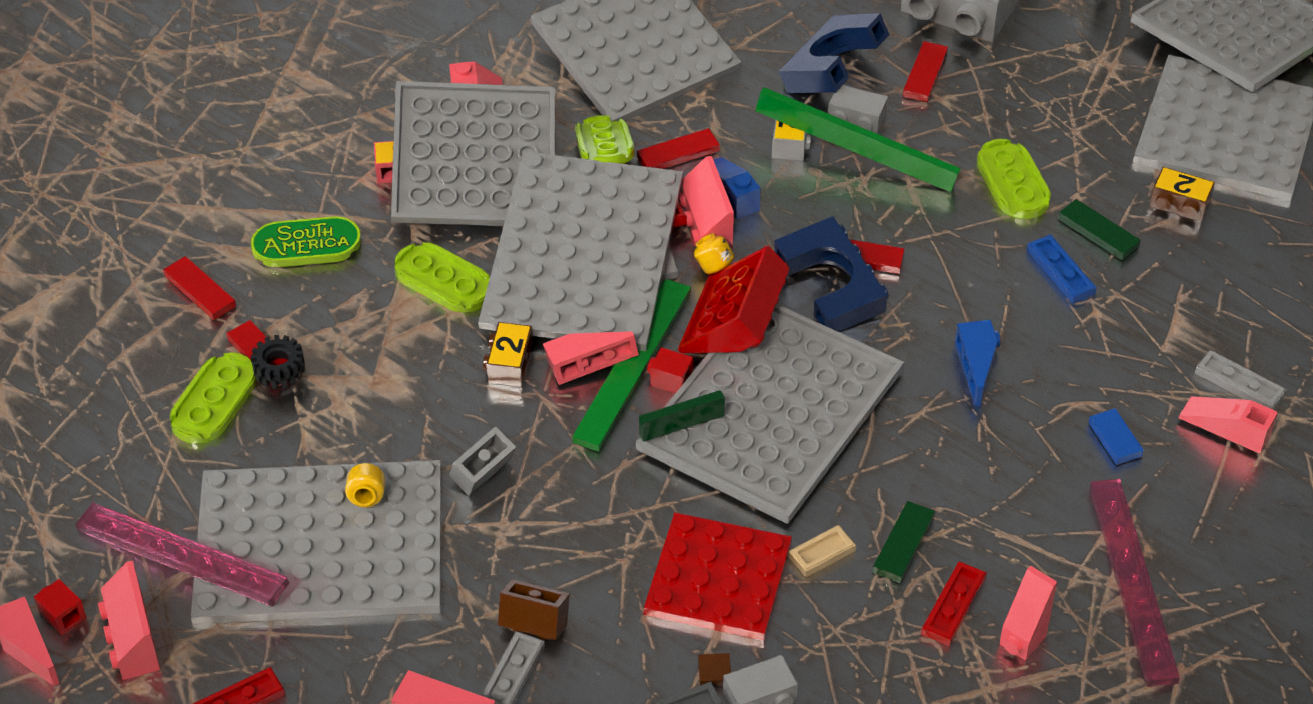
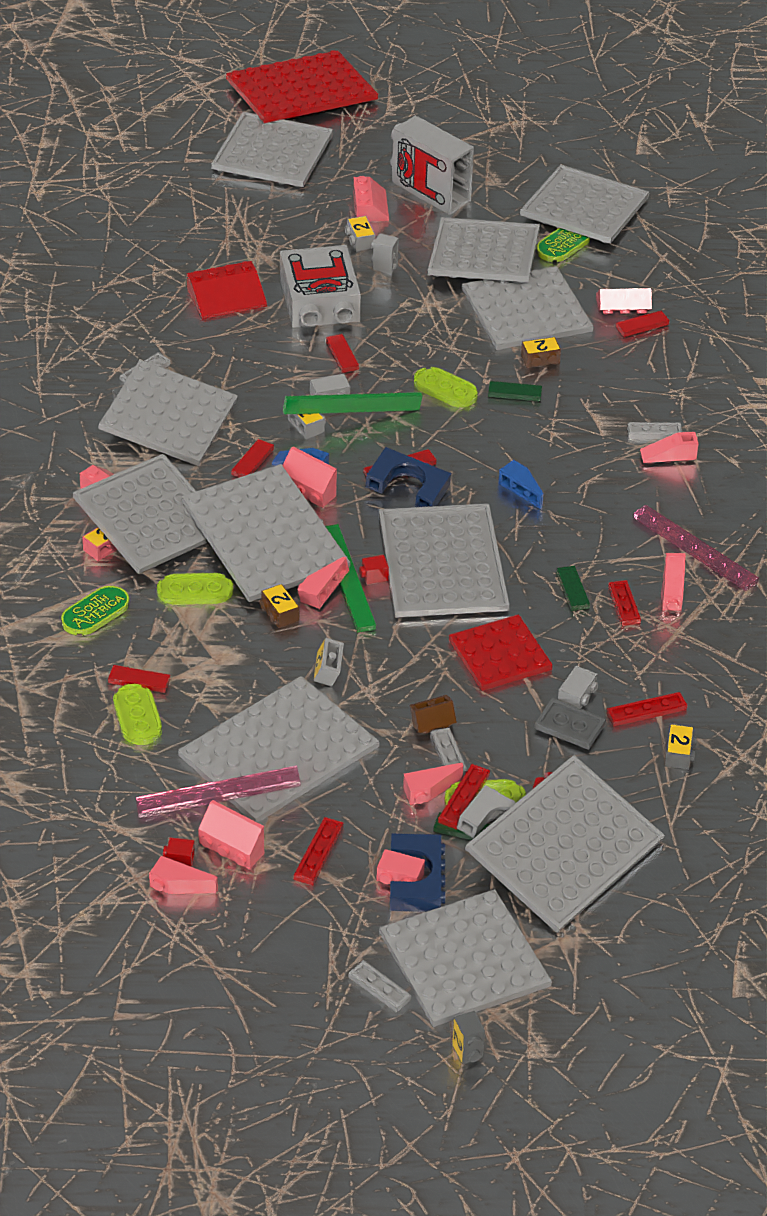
camera: 40 degrees left, 5 degrees down
red tile [163,256,236,320] -> none
black tyre [251,335,305,389] -> none
yellow head [345,463,386,508] -> none
lime tile [575,115,634,164] -> none
dark green tile [639,390,725,442] -> none
red slope [677,245,790,353] -> none
yellow head [694,233,735,274] -> none
reddish brown tile [698,653,731,687] -> none
dark blue arch [778,13,890,93] -> none
tan tile [788,525,856,578] -> none
blue tile [1027,234,1097,304] -> none
blue tile [1088,408,1144,465] -> none

